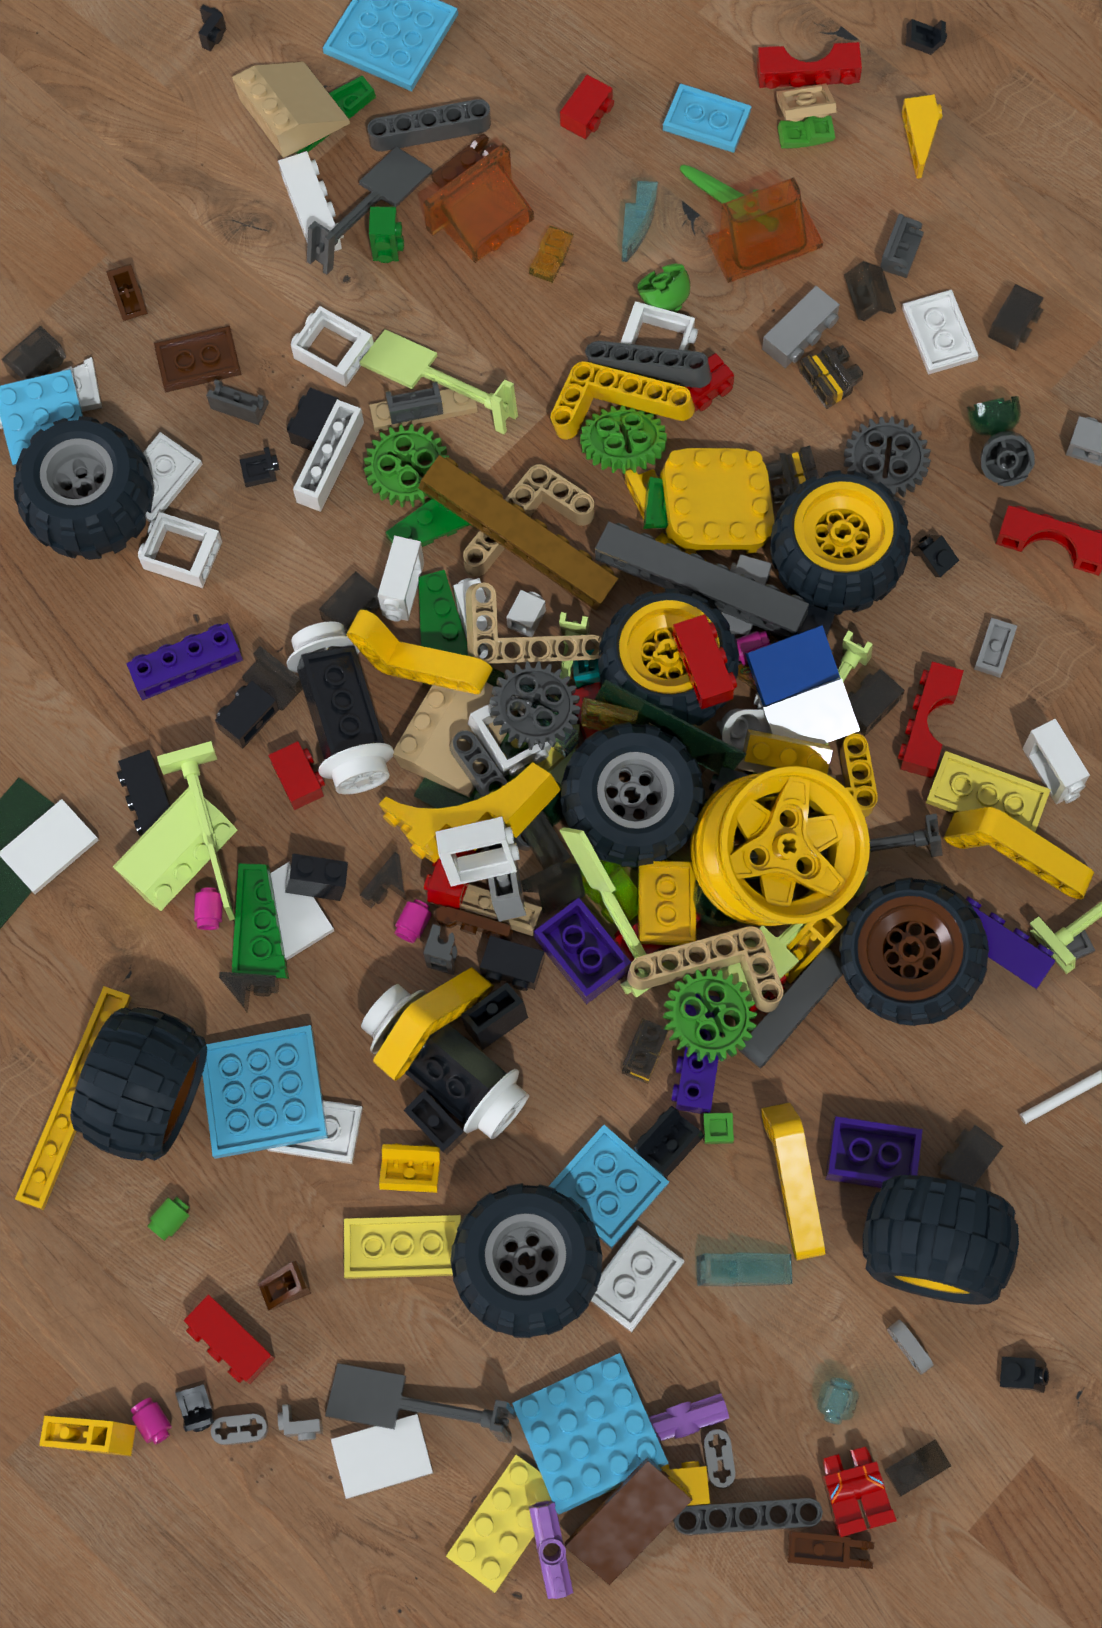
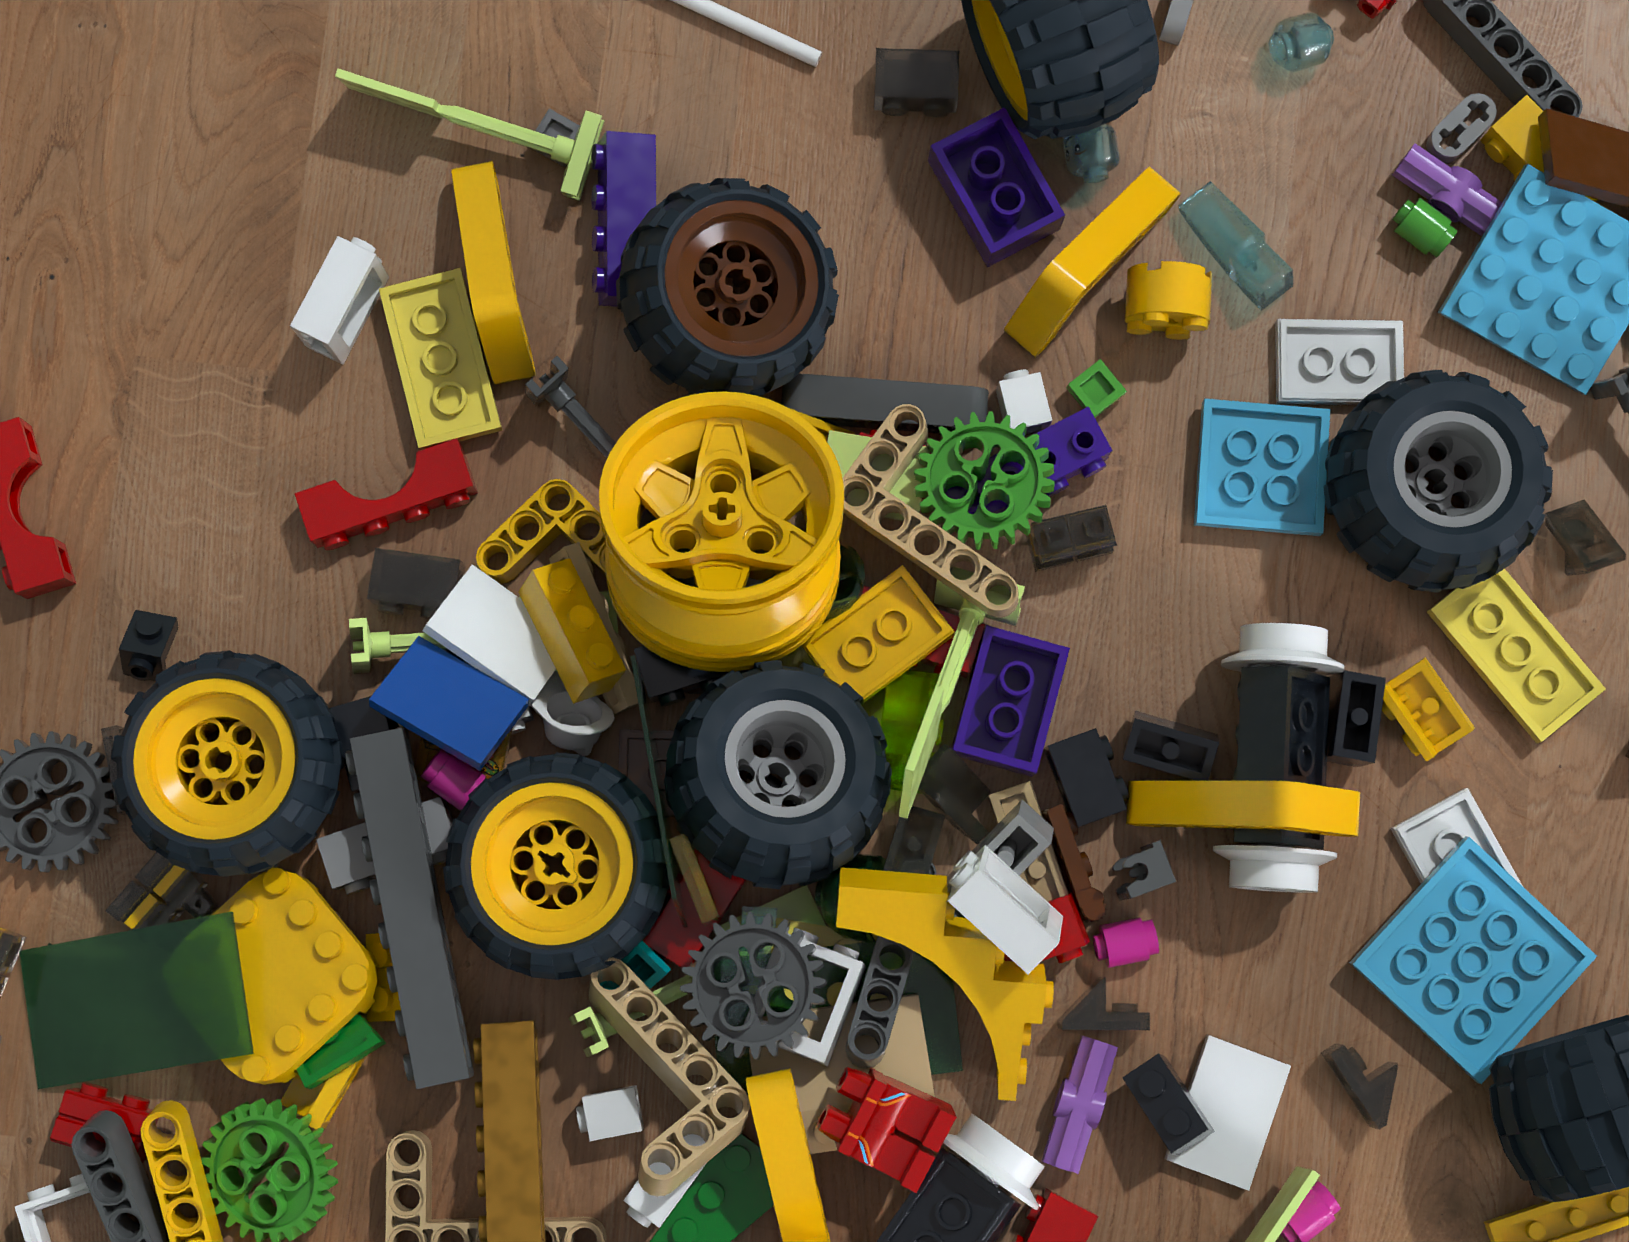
camera: 135 degrees left, 10 degrees up
green wing [231,863,289,979] -> none
black bracket [634,1106,704,1178] -> none
red brick [672,614,737,710] -> none
light grey plate [974,618,1017,678] -> none
none -> clear green piece [19,912,254,1089]
none -> red hips [817,1067,957,1193]
none -> white brick [996,369,1052,435]
none -> medium lavender piece [1041,1035,1118,1174]
none -> clear light blue head [1062,124,1120,183]
none -> yellow brick [1125,261,1212,340]
none -> bright green brick [1392,198,1458,258]
none -> clear smoke slope [1545,499,1626,576]

